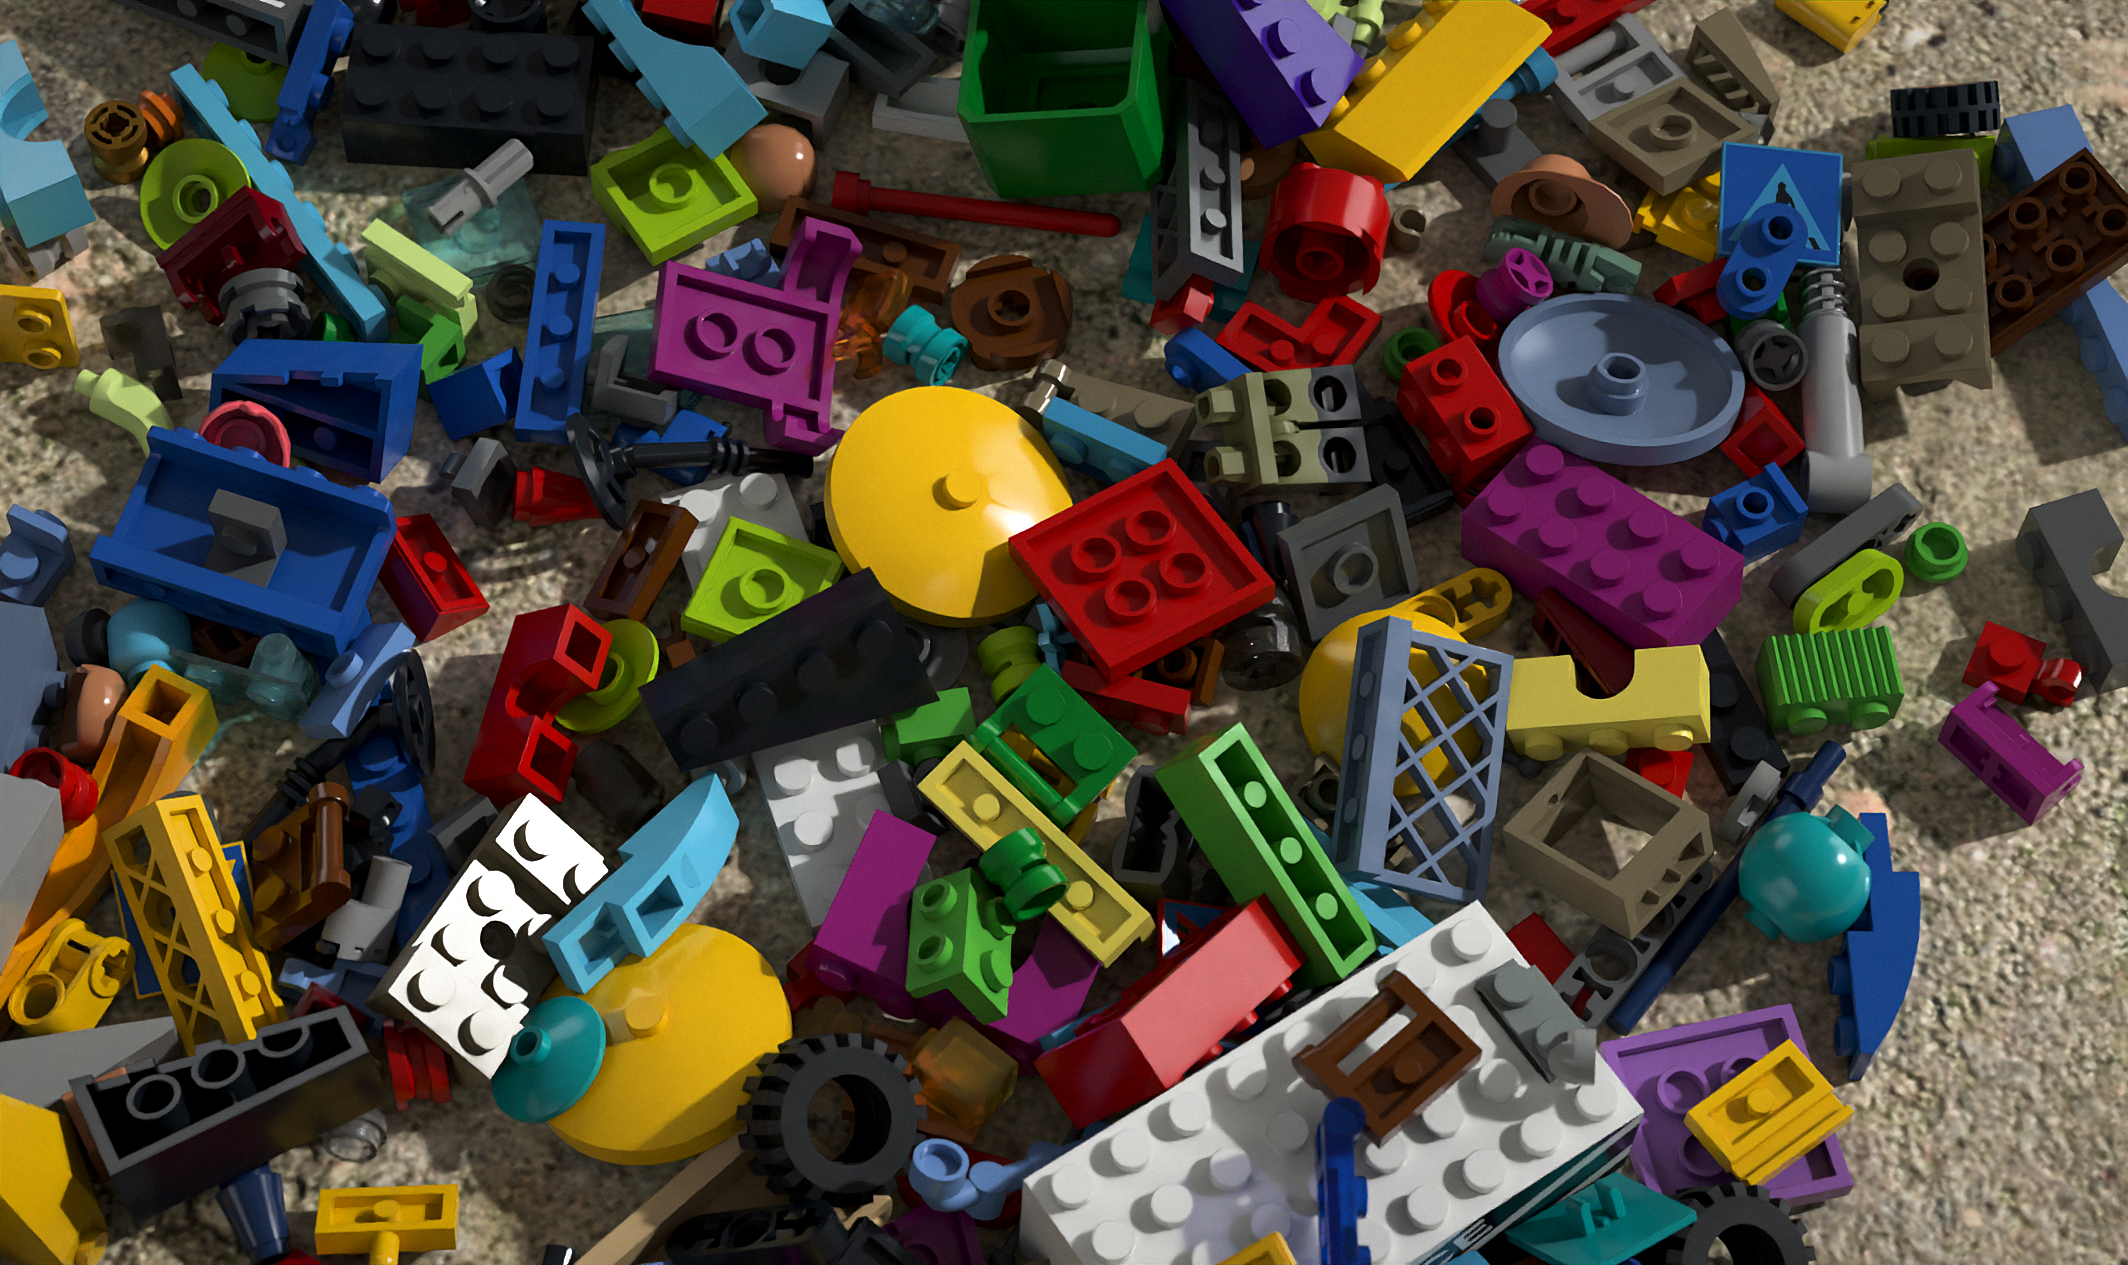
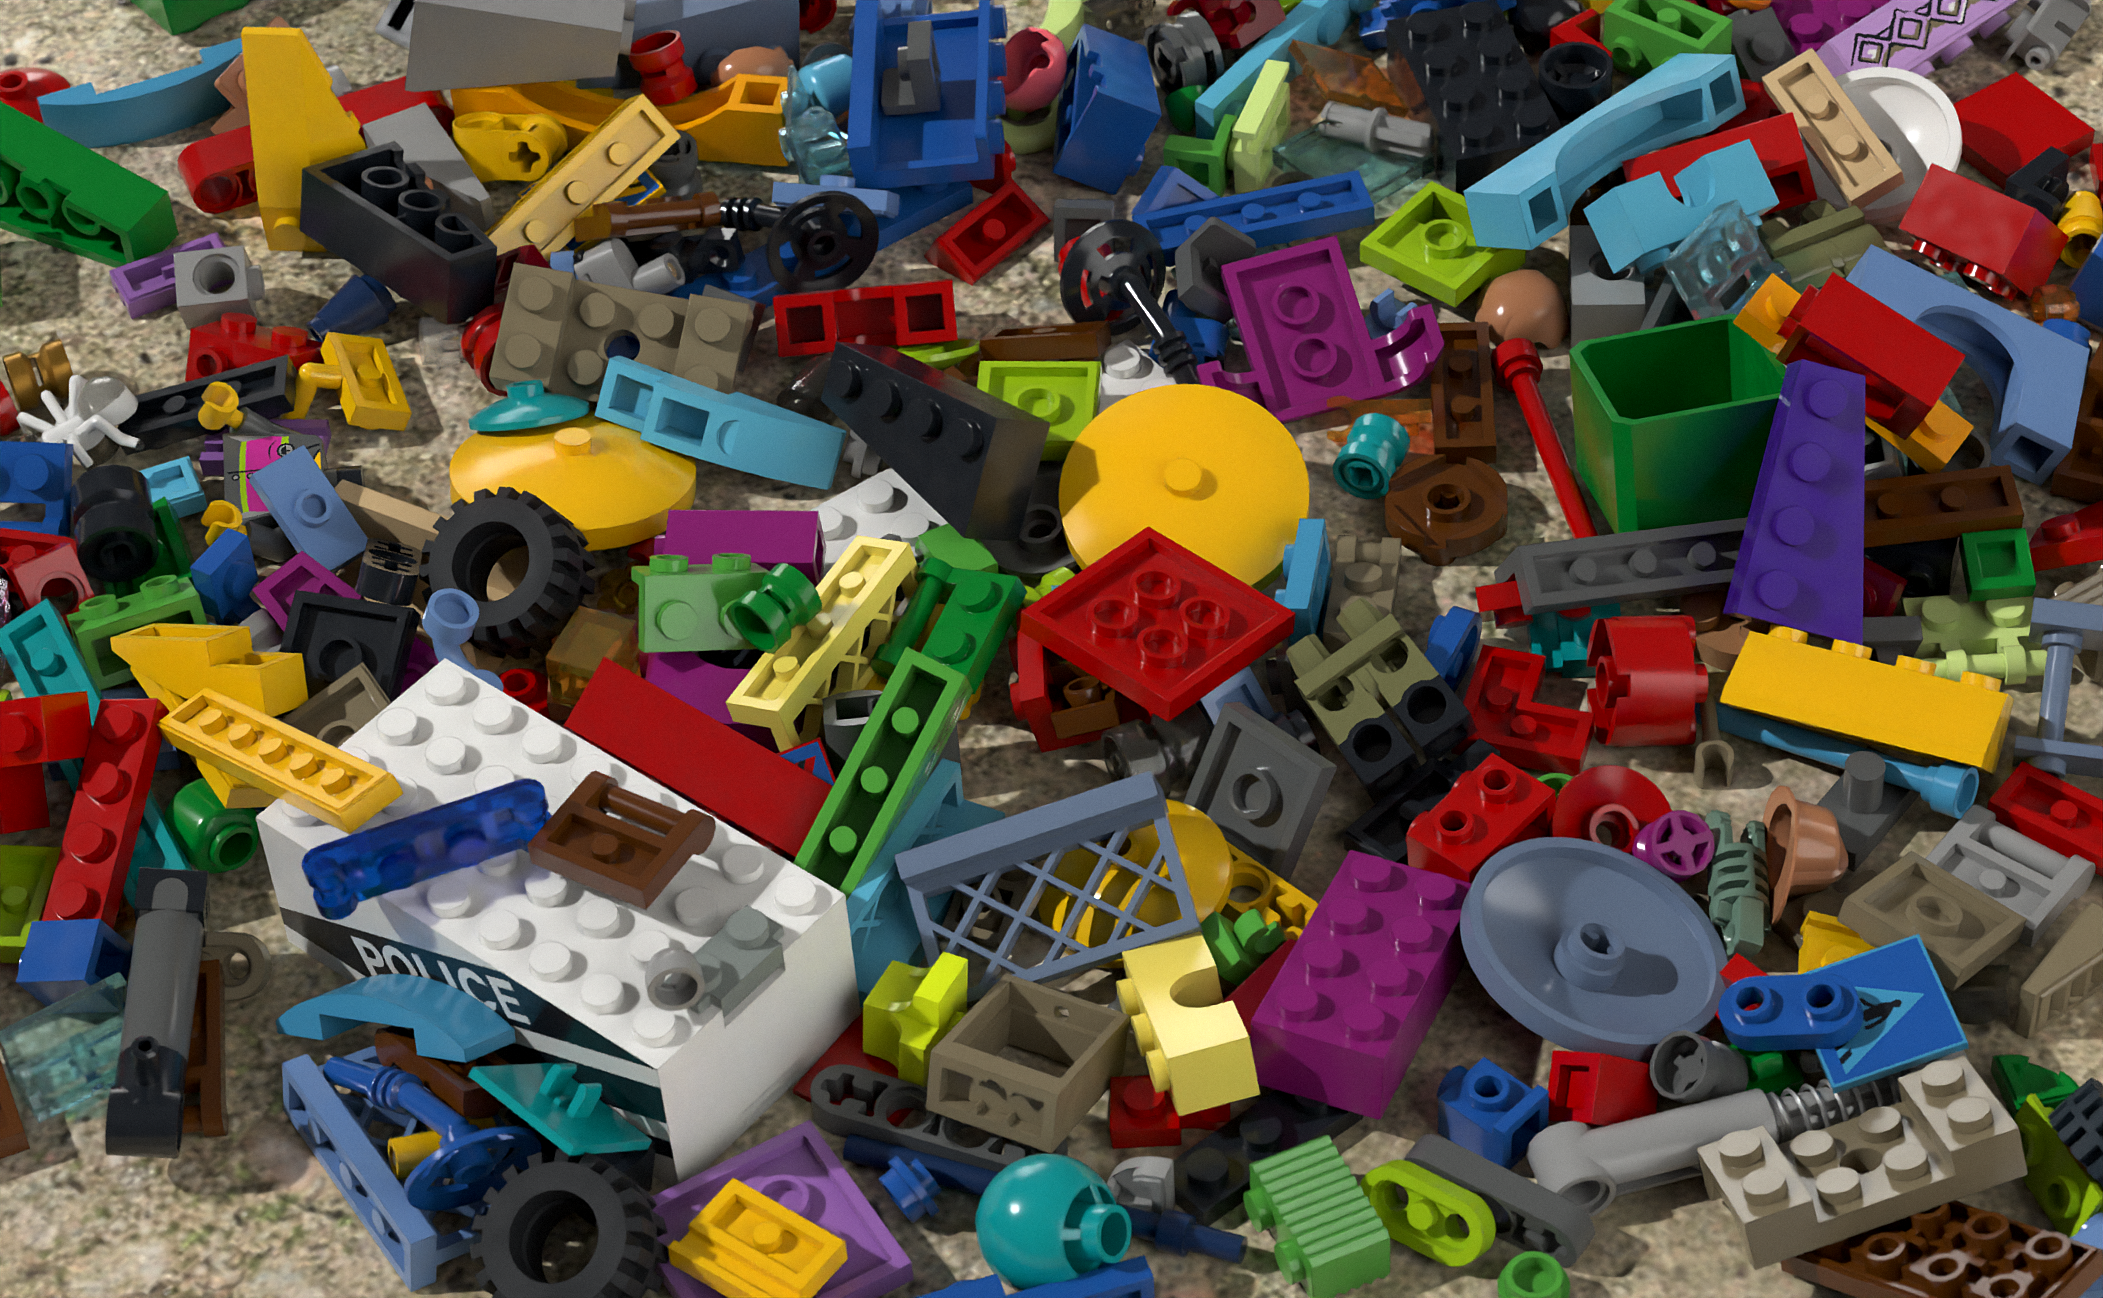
camera: 80 degrees right, 15 degrees down
none -> neon yellow brick [863,951,968,1087]
none -> blue plate [878,1156,942,1223]
none -> bright green tile [1200,908,1288,987]
none -> clear orange piece [1288,40,1410,118]
none -> green tile [1991,1054,2079,1119]

